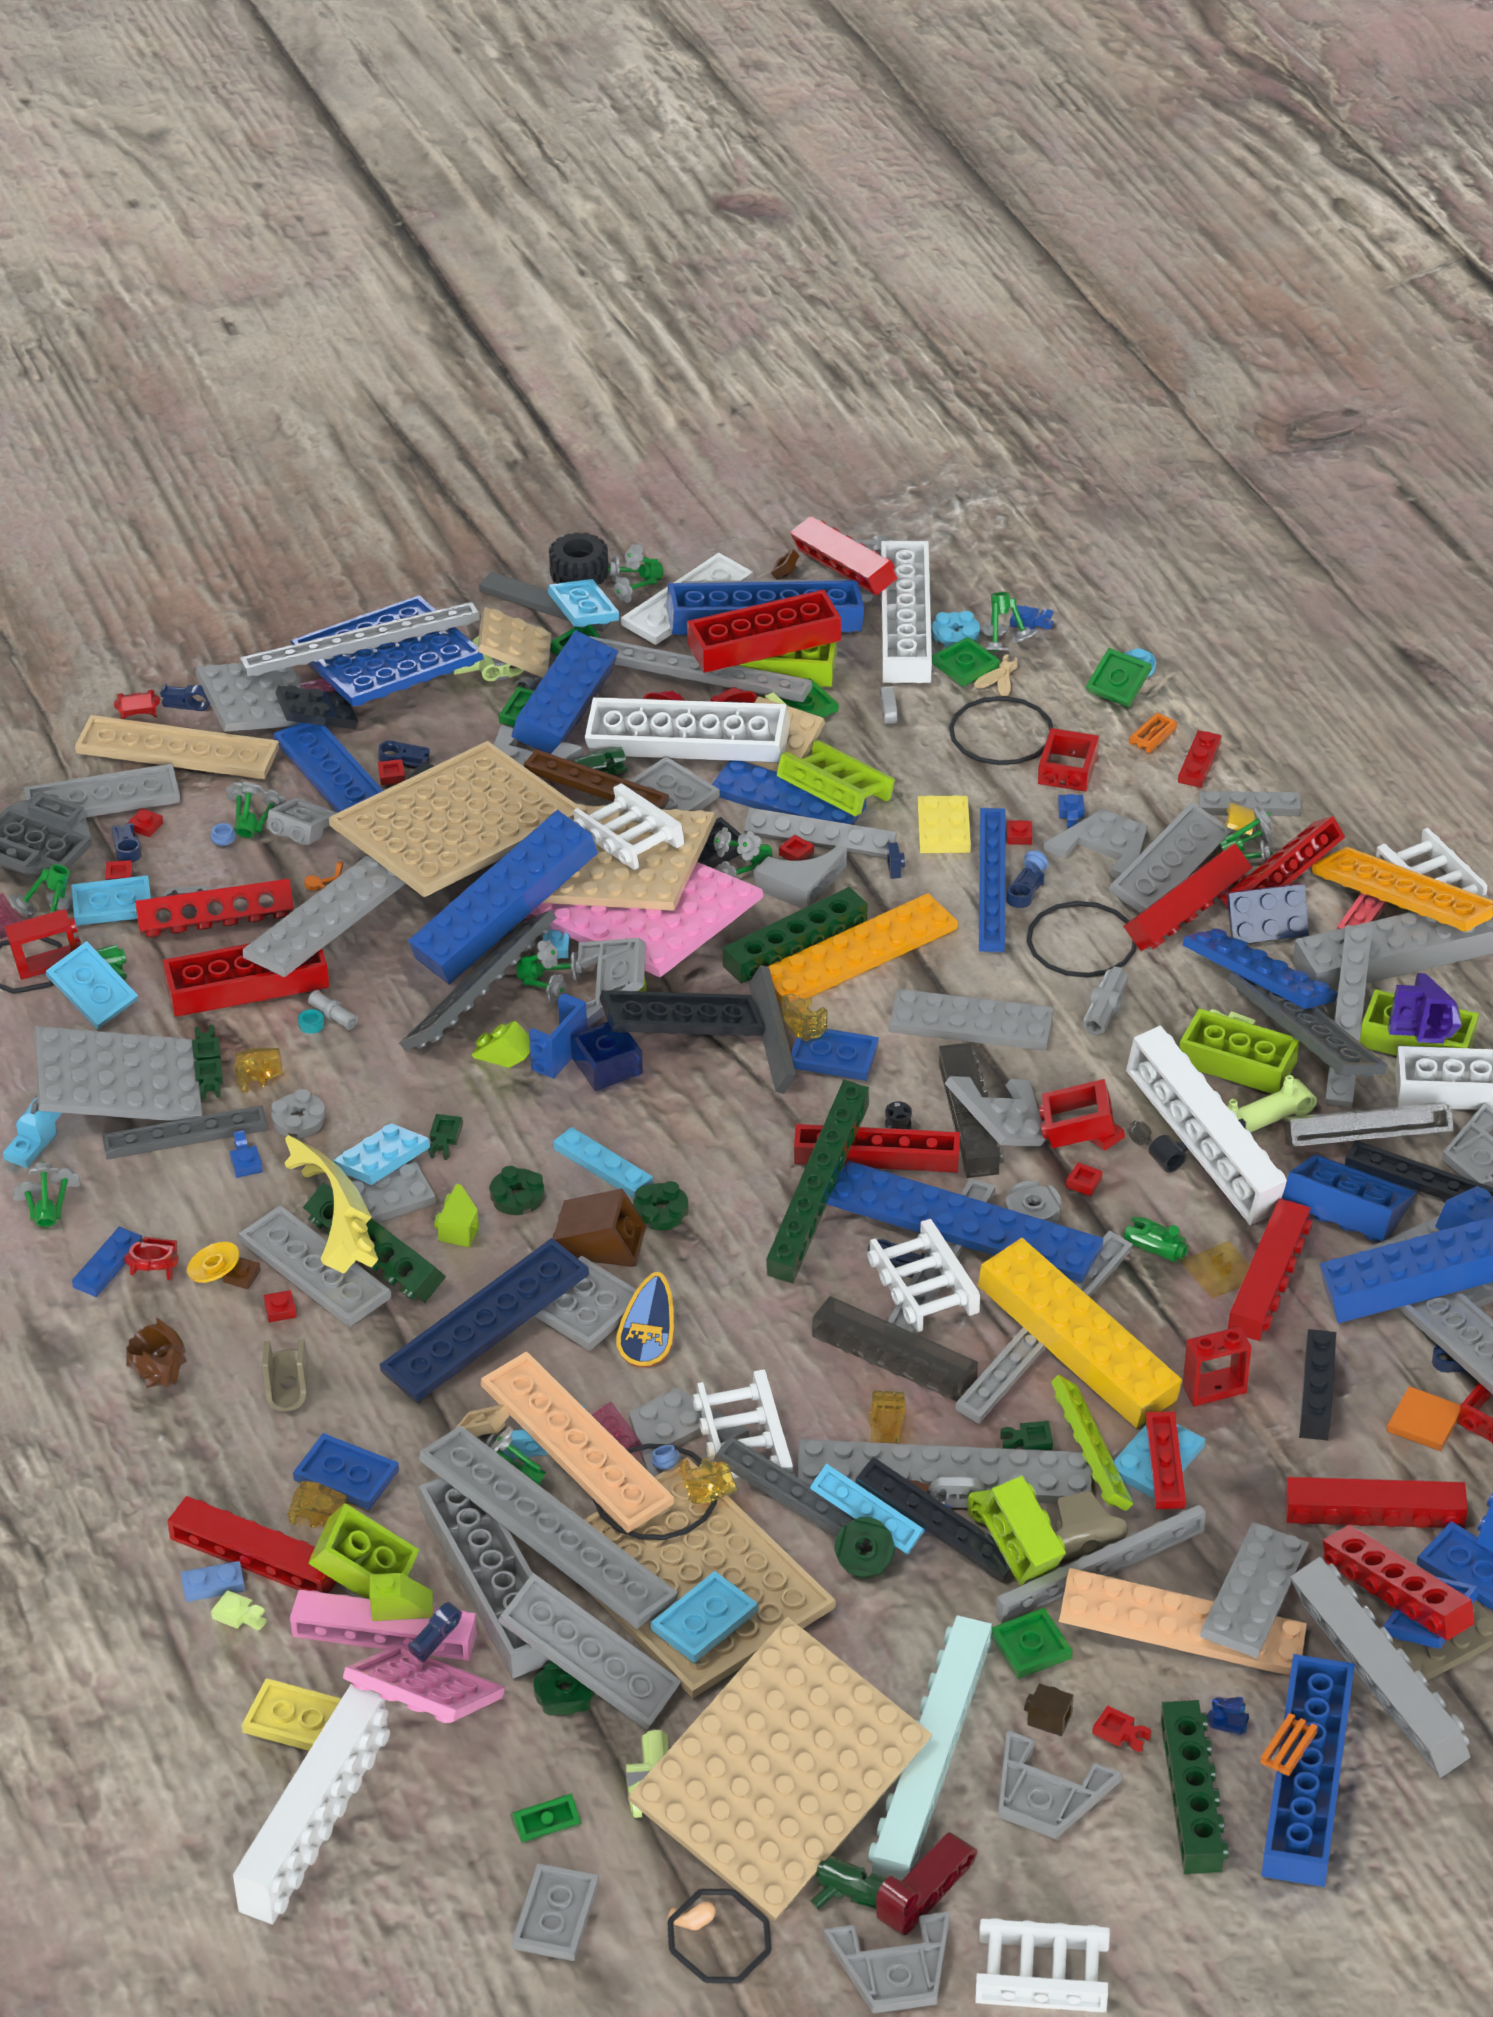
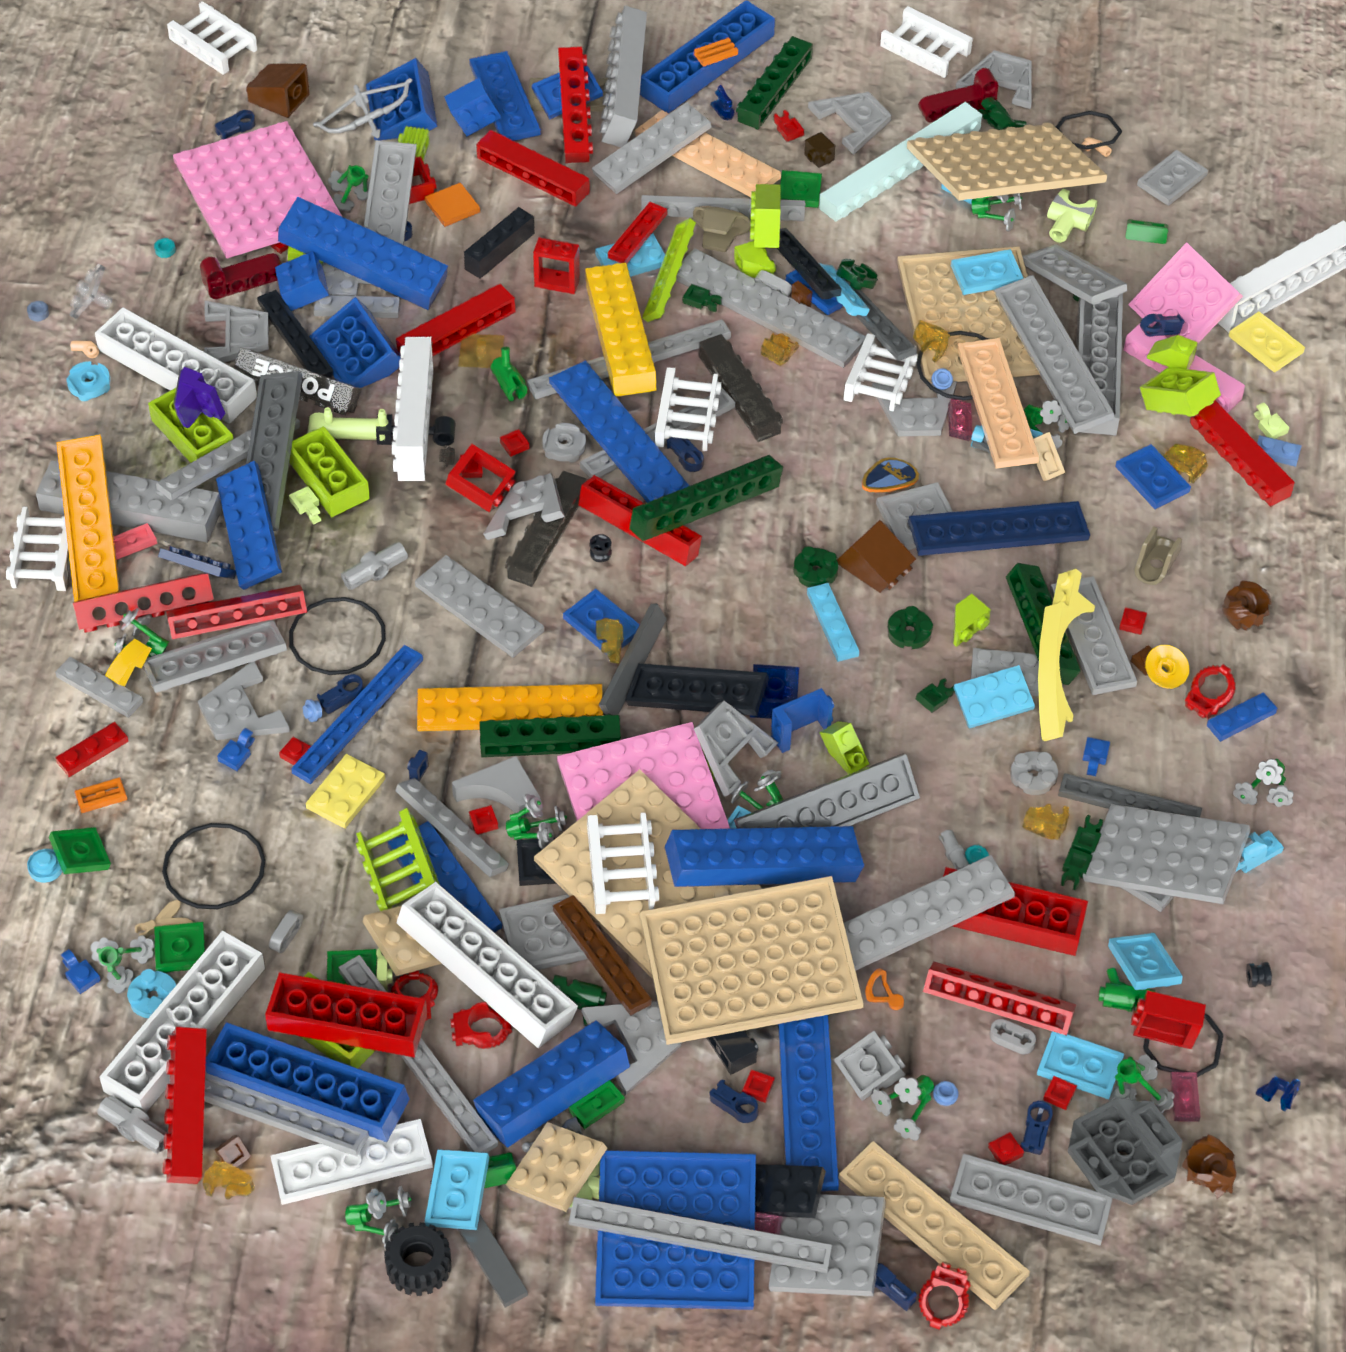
camera: 150 degrees left, 10 degrees up
red window [1038,728,1099,792] -> none
none -> clear yellow hand [203,1161,255,1199]

